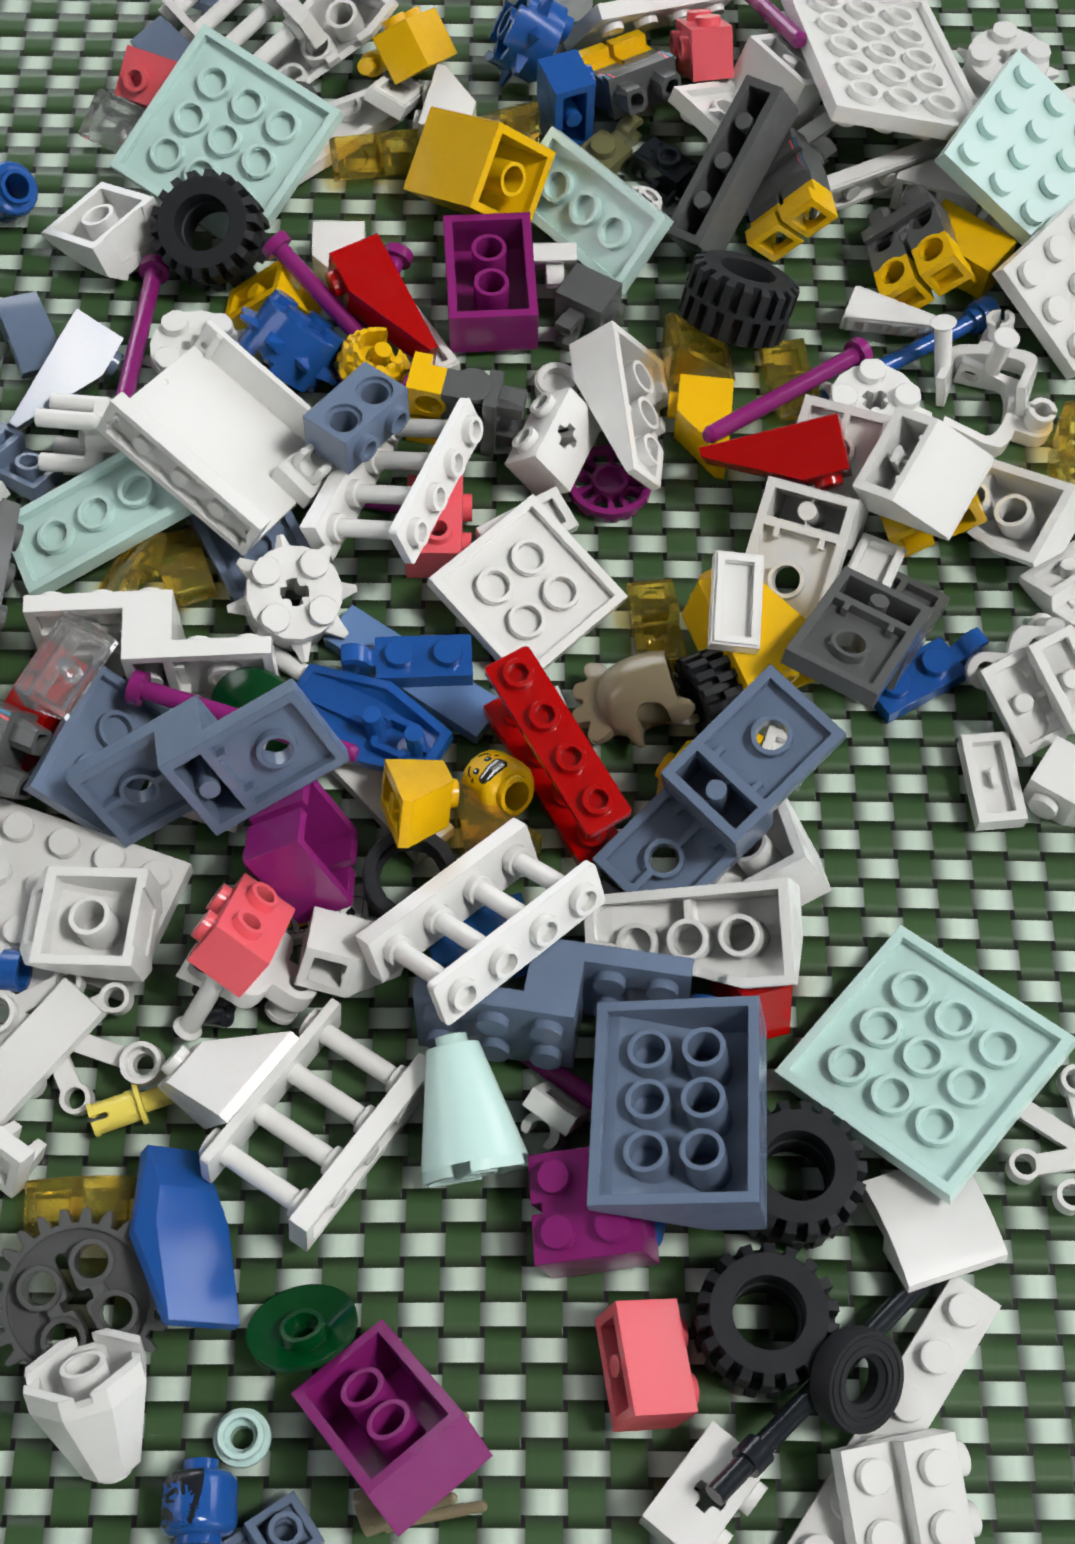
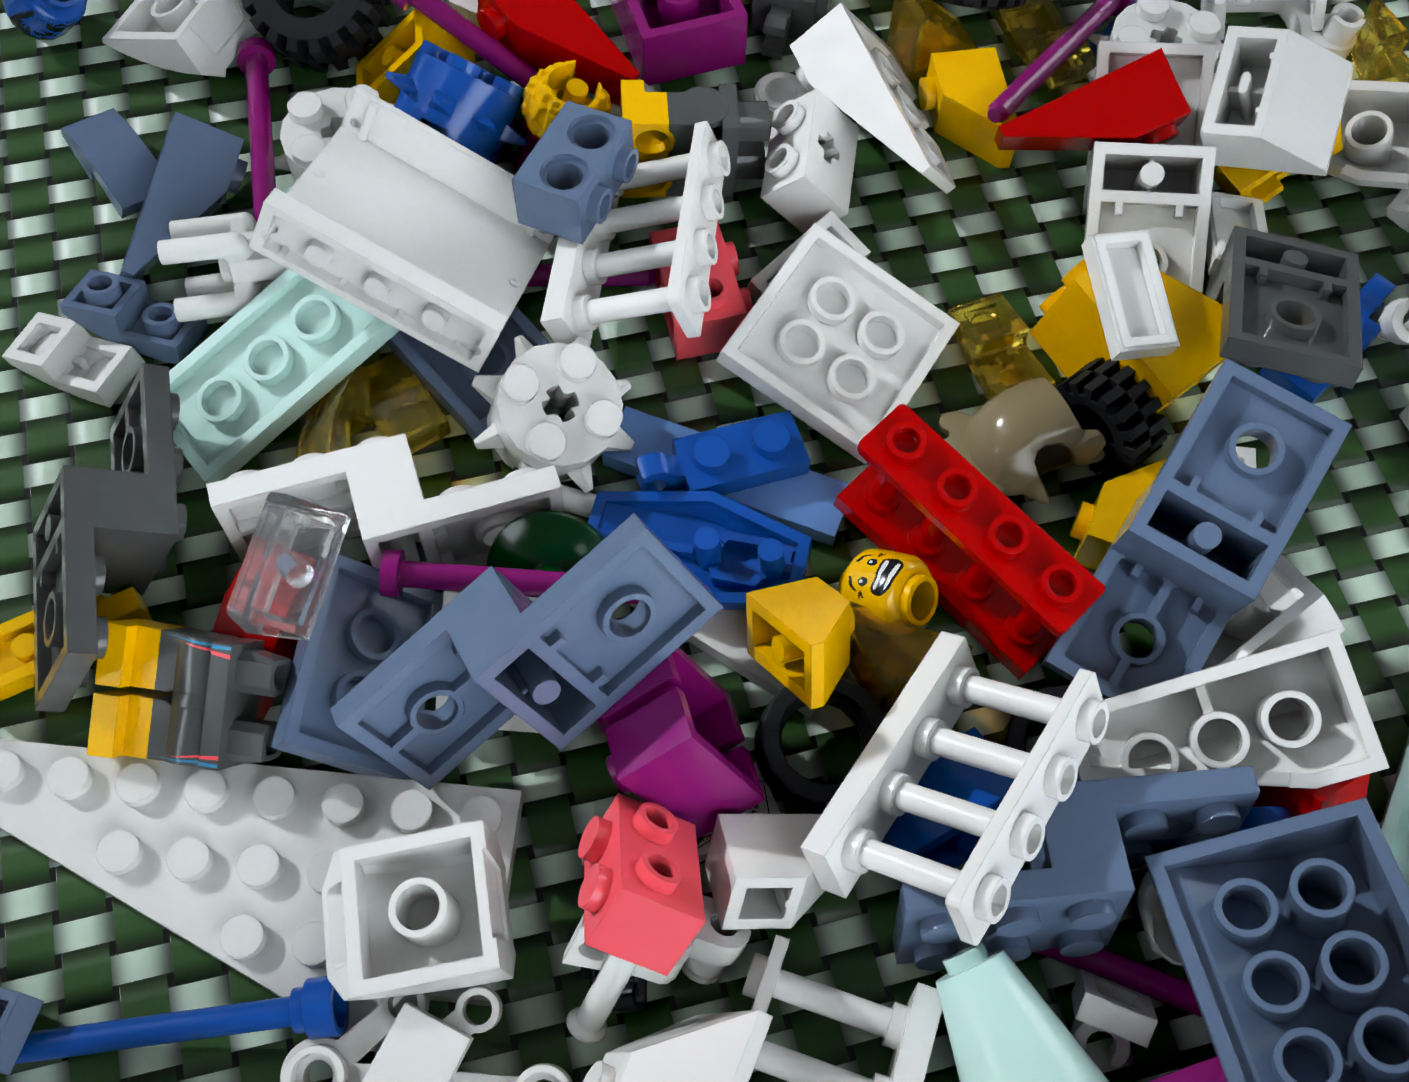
camera: 15 degrees left, 0 degrees up
white tile [270,444,333,509] -> none
magenta wheel [568,445,651,523] -> none

